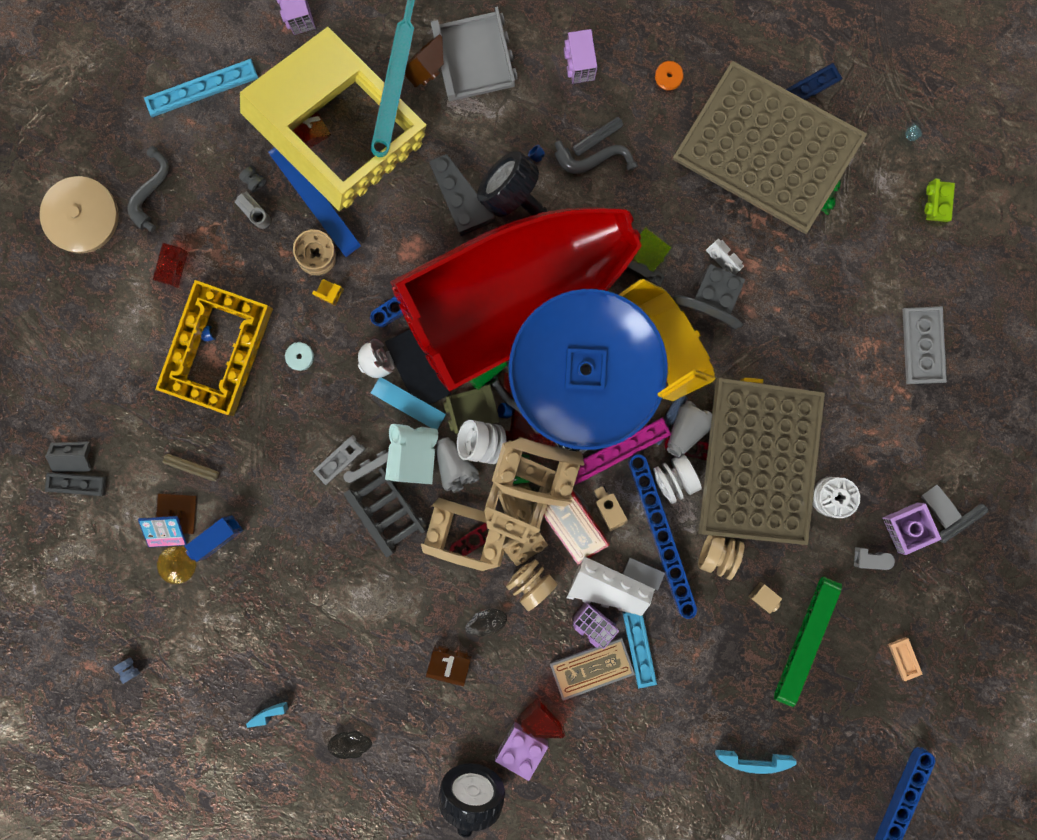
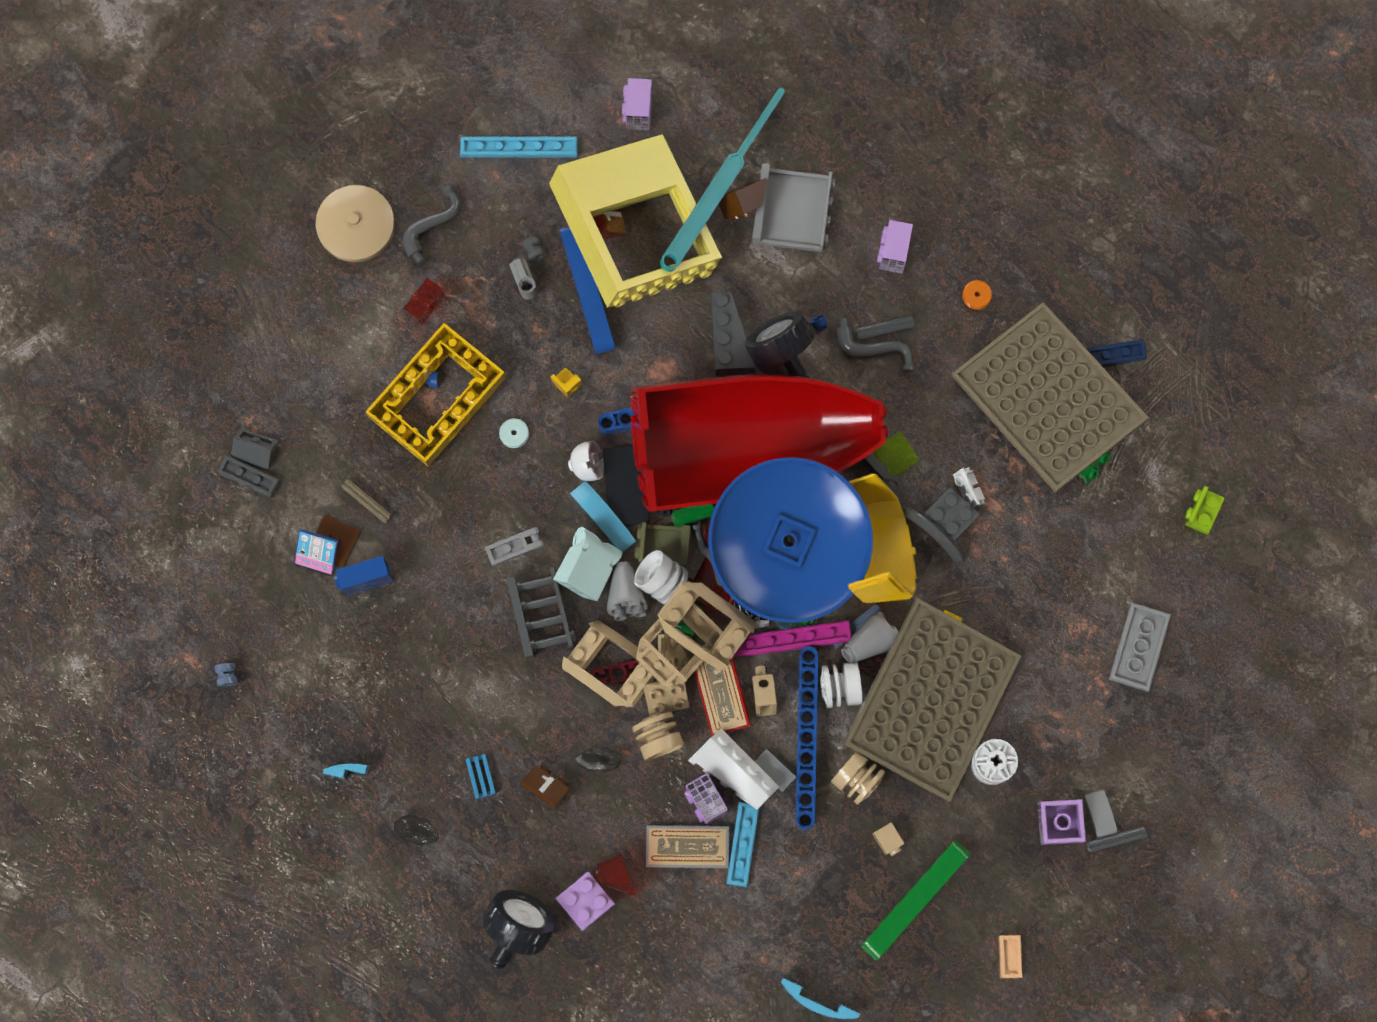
camera: 25 degrees right, 10 degrees down
clear yellow dish [157,546,196,584] -> none
tan wheel [293,229,337,276] -> none
light grey plate [343,450,388,483] -> none
blue hinge [497,403,514,419] -> none
light grey leg [854,547,895,570] -> none
clear light blue hinge [905,124,922,141] -> none
none -> dark azure tile [465,754,496,799]

